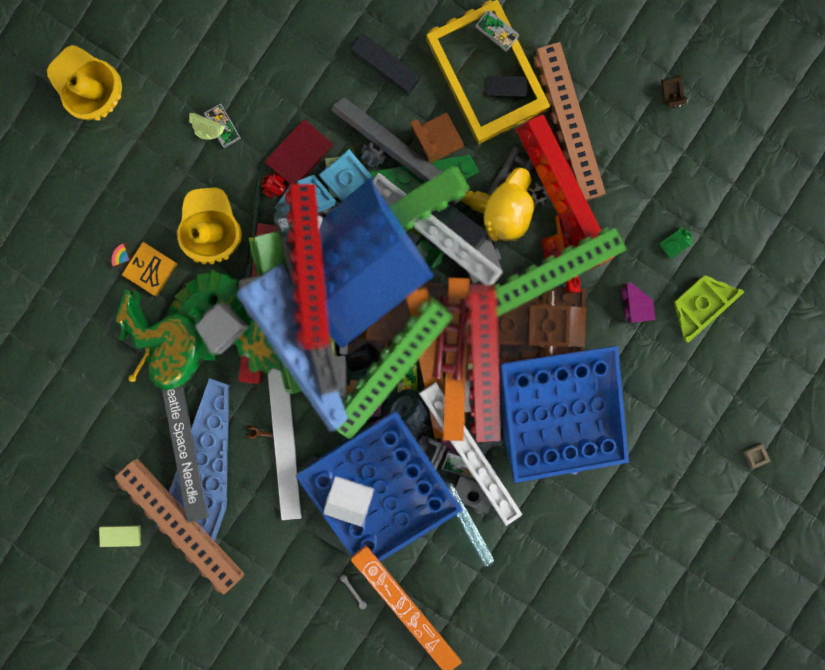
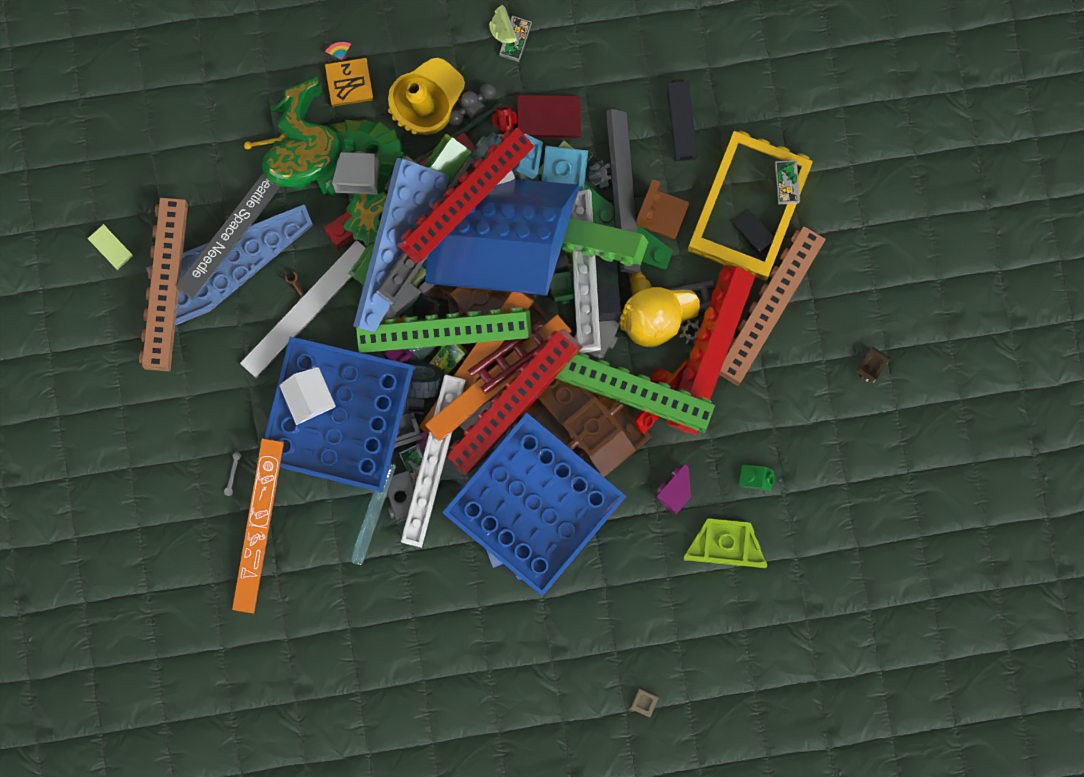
camera: 40 degrees right, 10 degrees down
none -> dark grey piece [448,83,496,126]

